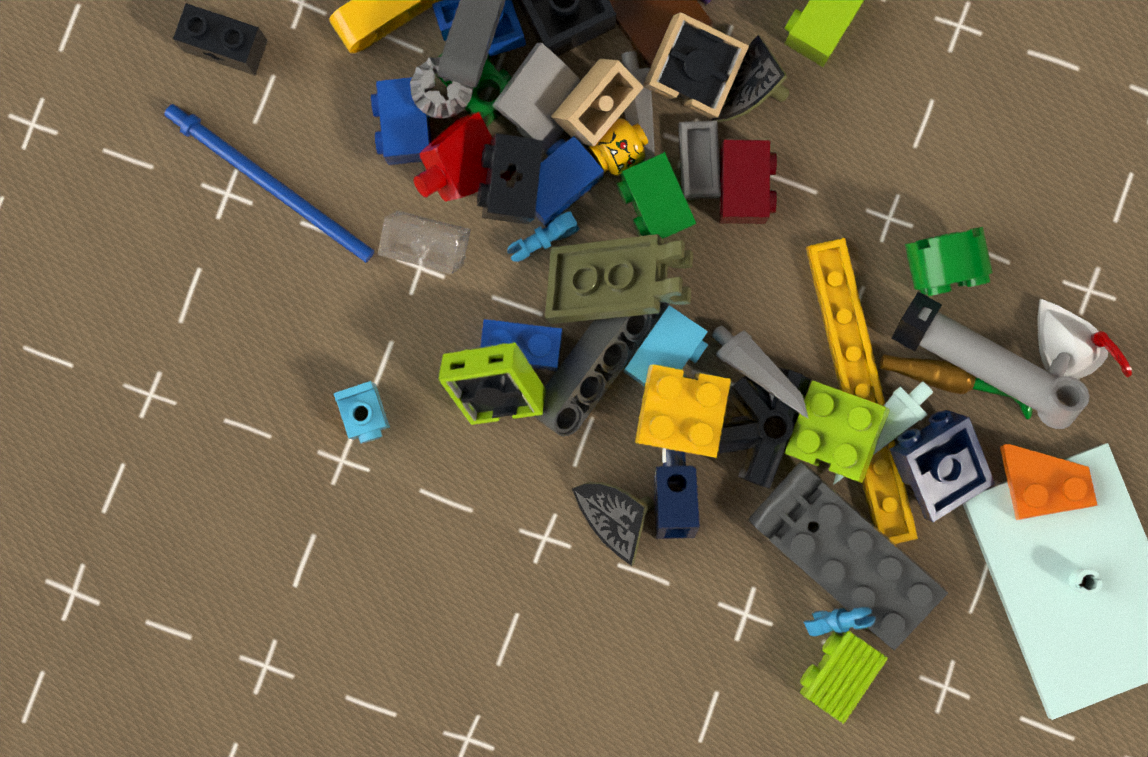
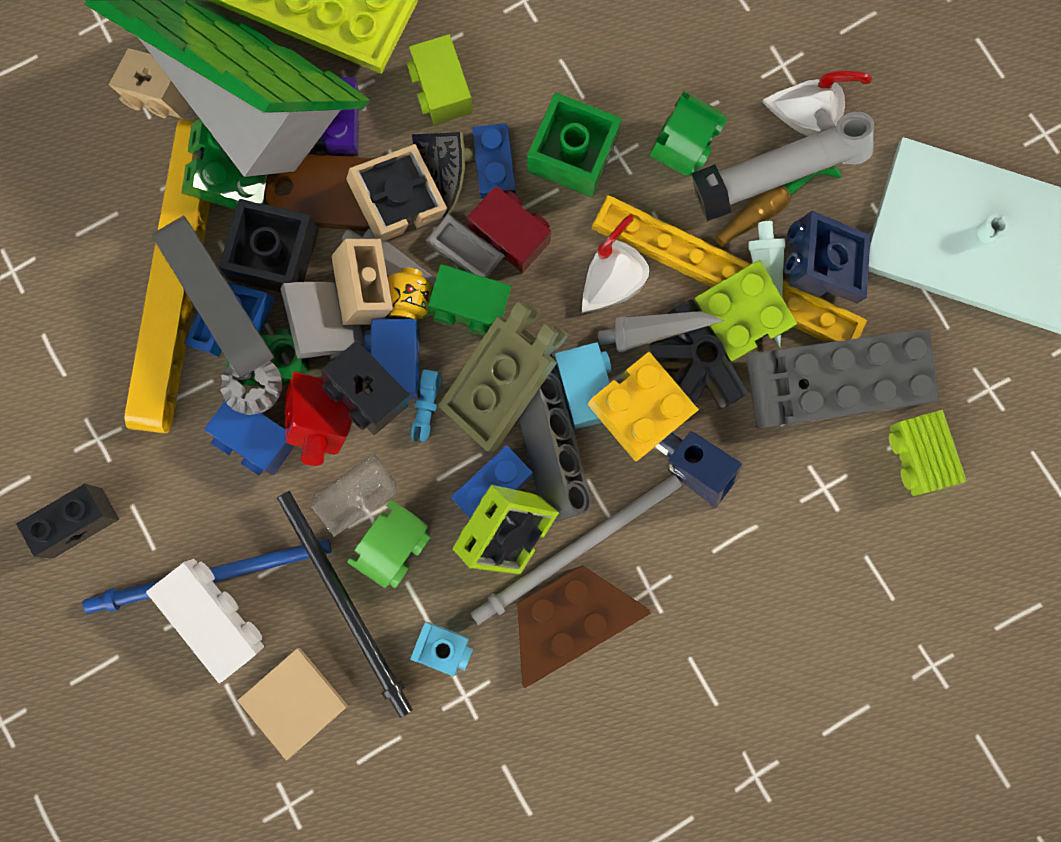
camera: 55 degrees left, 5 degrees down
shield [572,482,654,566] -> none
dark azure piece [804,607,875,636] -> none
orange wing [1000,444,1098,520] -> none
none -> white brick [146,558,264,684]
none -> tan tile [237,648,349,761]
none -> black bar [277,491,413,718]
none -> bright green brick [347,499,431,588]
none -> light grey bar [470,474,682,625]
none -> blue plate [472,123,516,199]
none -> reddish brown wing [517,565,651,688]
none -> green brick [527,92,622,198]
none -> white piece [582,214,649,313]

